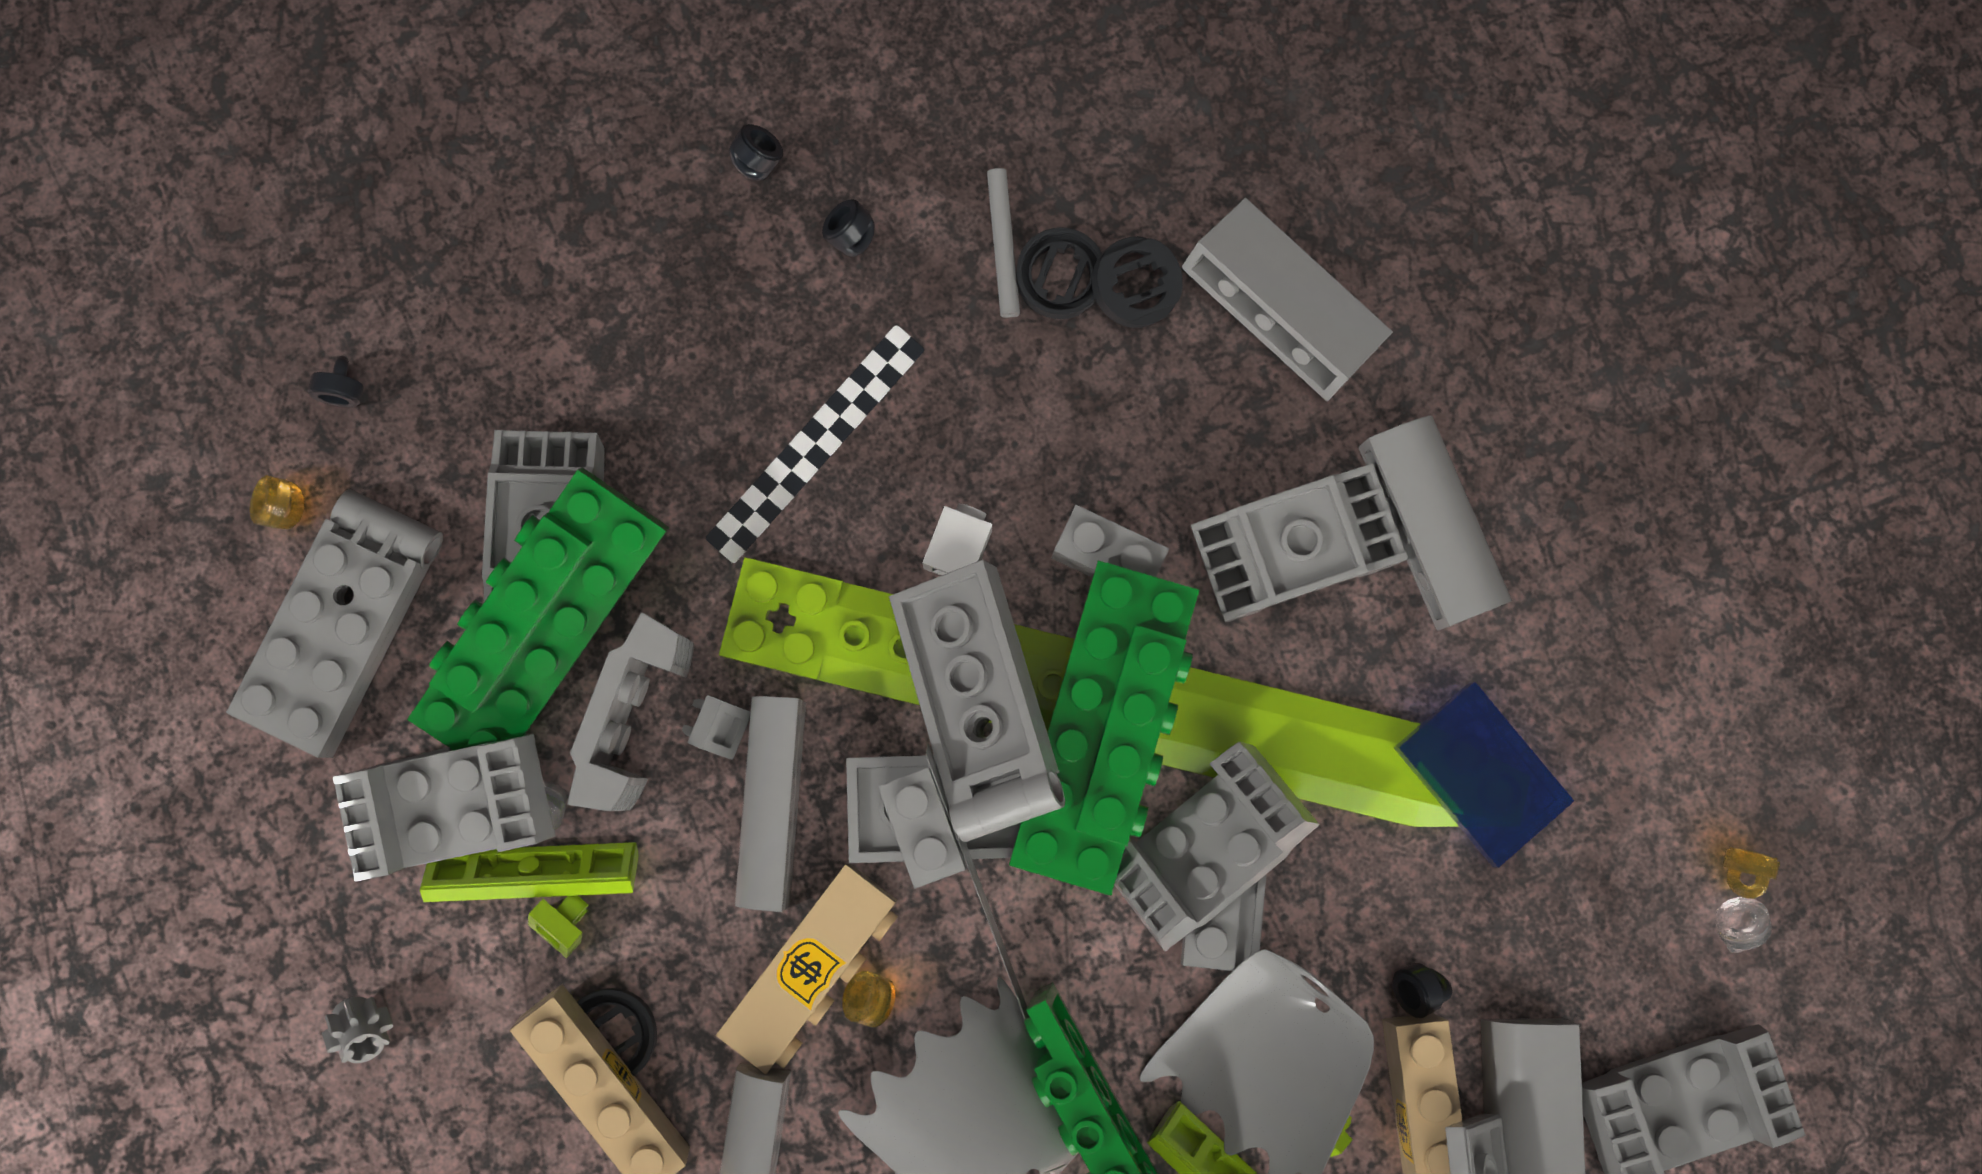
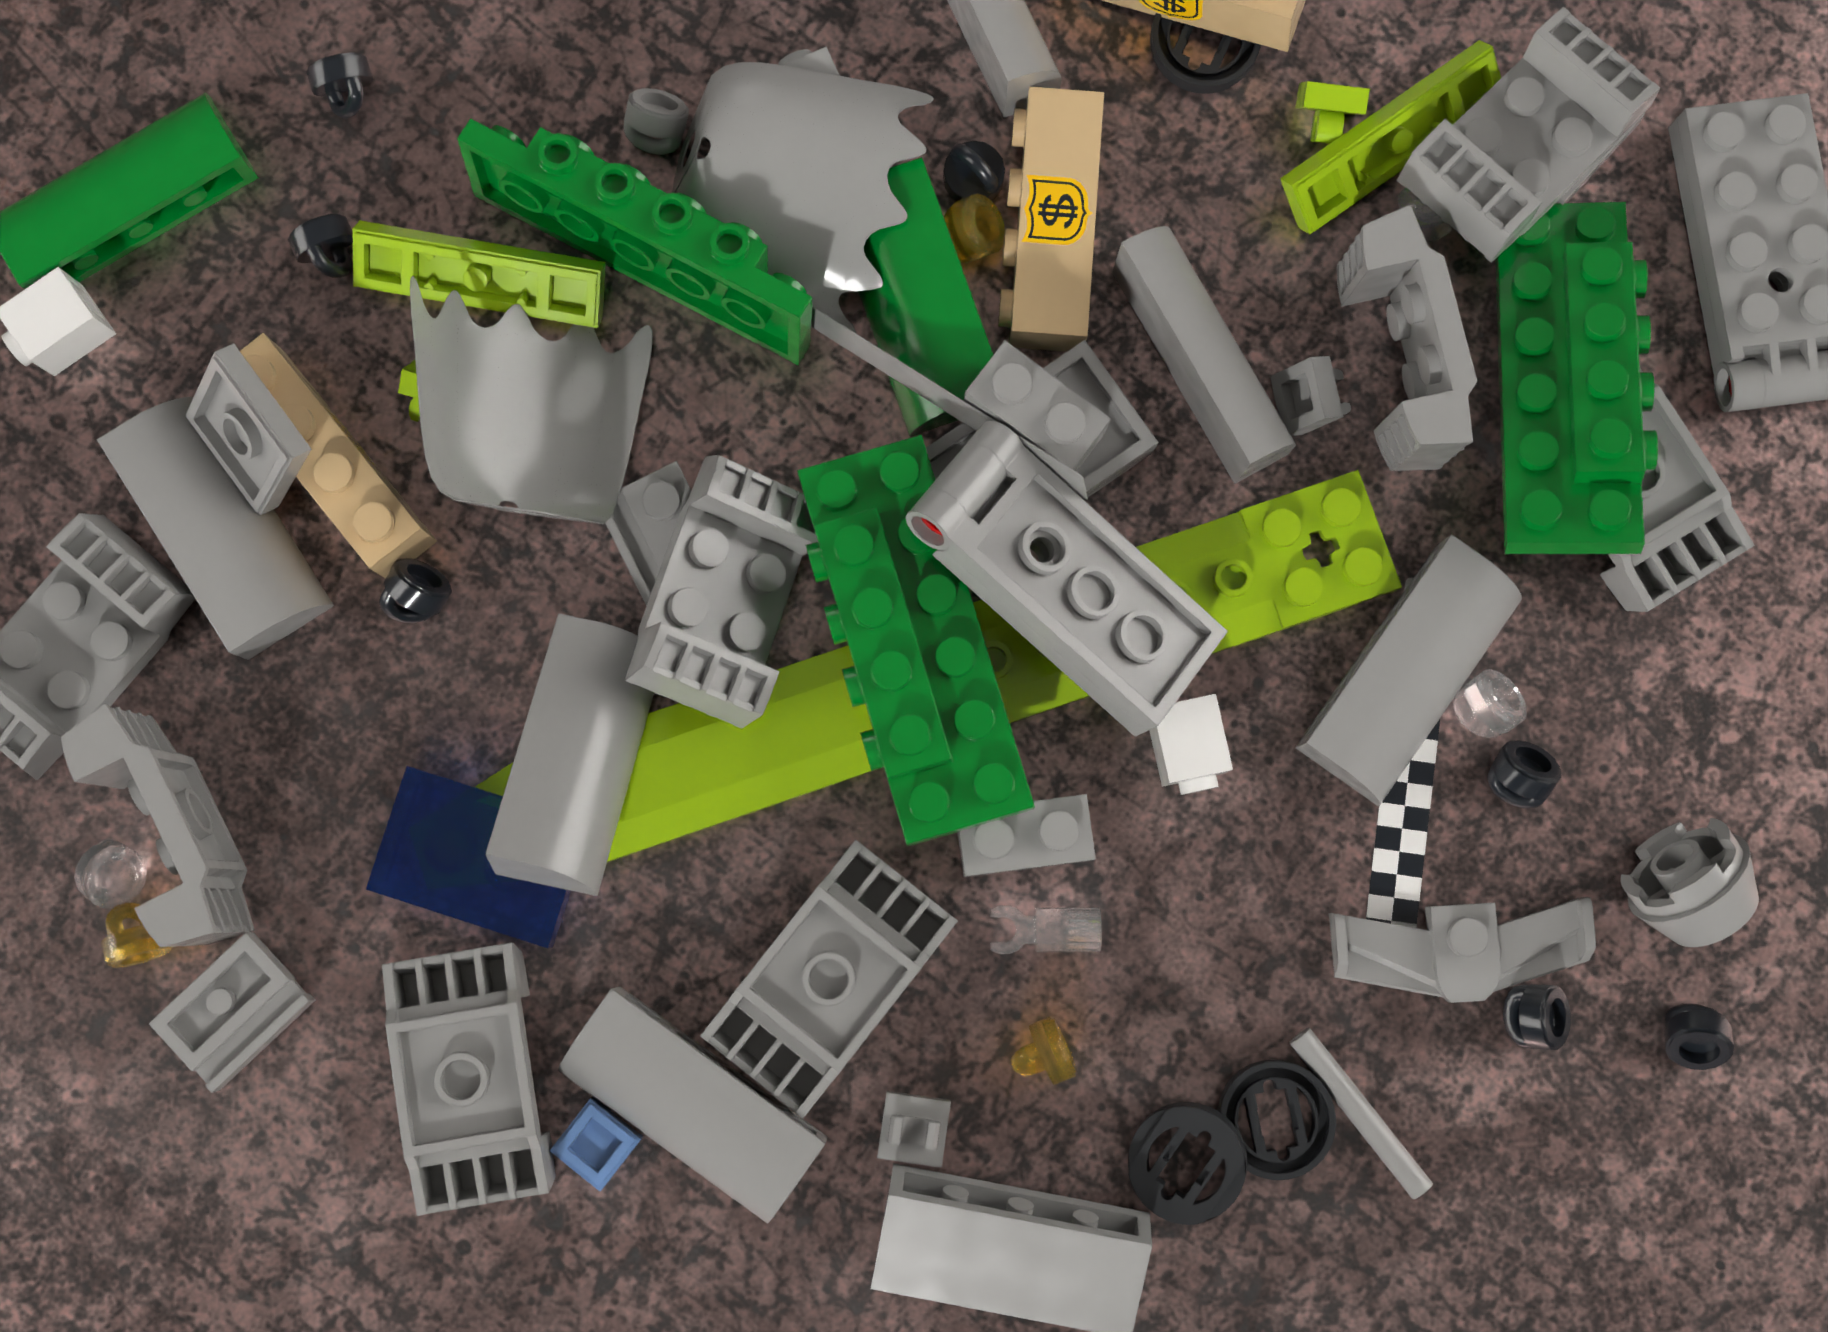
camera: 150 degrees right, 0 degrees up
none -> light grey plate [61,704,255,947]
none -> light grey plate [149,932,315,1093]
none -> light grey plate [382,942,556,1216]
none -> light grey brick [485,613,654,896]
none -> medium blue tile [550,1097,643,1191]
none -> green brick [858,157,993,437]
none -> light grey tile [877,1091,951,1168]
none -> black tile [943,141,1005,207]
none -> clear bar [990,906,1101,954]
none -> clear yellow tile [1011,1016,1077,1085]
none -> light grey brick [1295,535,1522,806]
none -> light grey plate [1329,897,1596,1003]
none -> clear tile [1453,669,1527,738]
none -> black tile [1487,740,1561,808]
none -> light grey cone [1621,818,1759,947]

